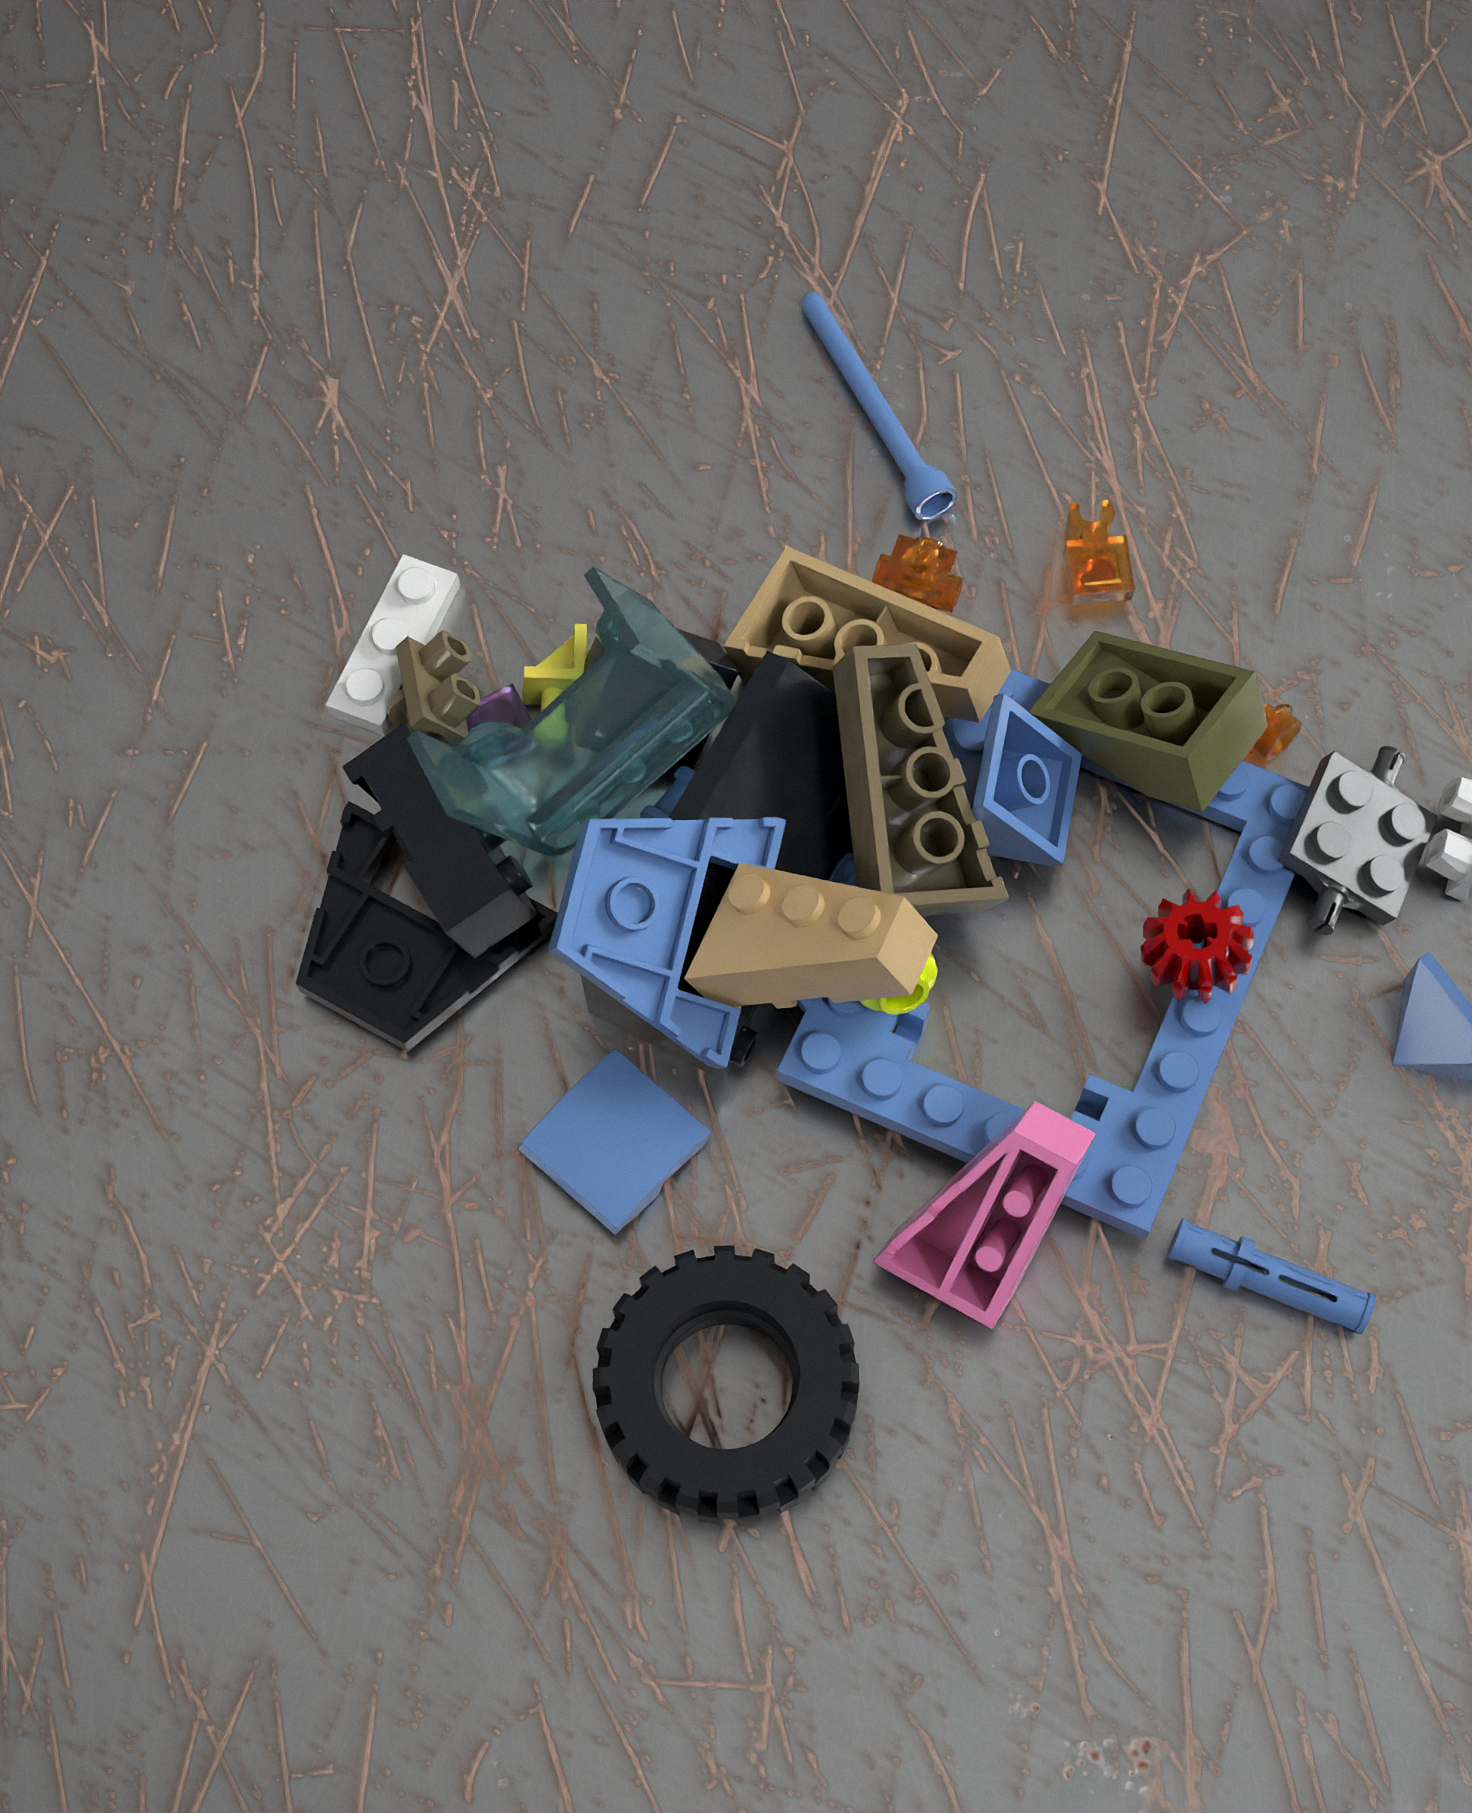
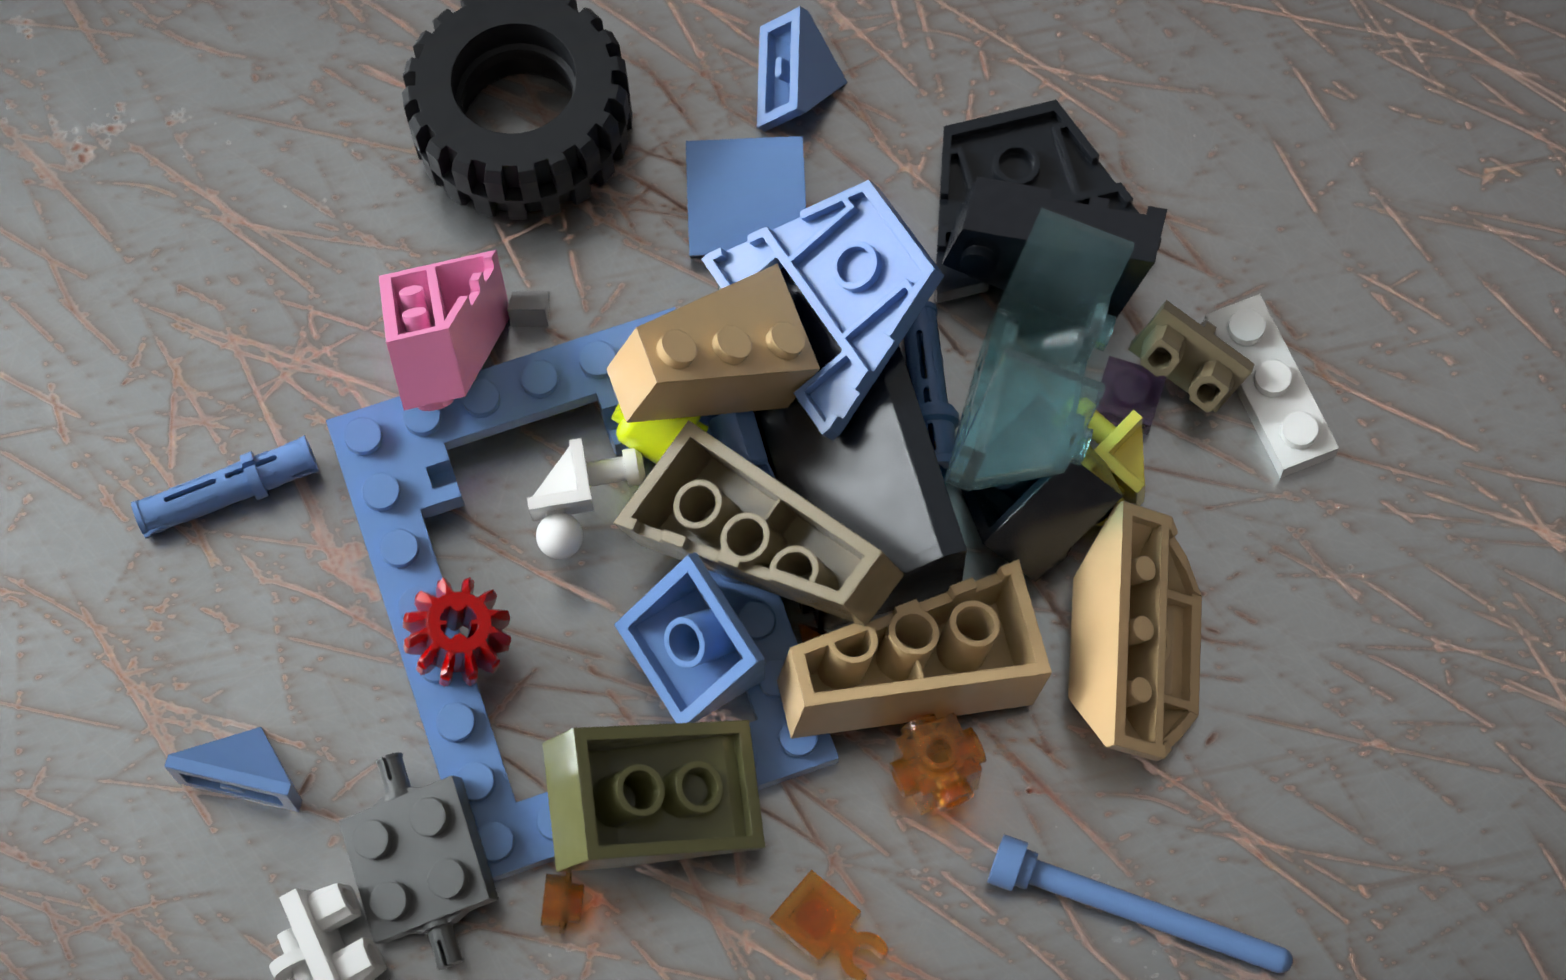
camera: 135 degrees right, 0 degrees up
none -> light grey piece [507,291,550,327]
none -> white piece [527,438,646,559]
none -> medium blue slope [757,6,847,132]
none -> tan wedge [1068,501,1202,761]

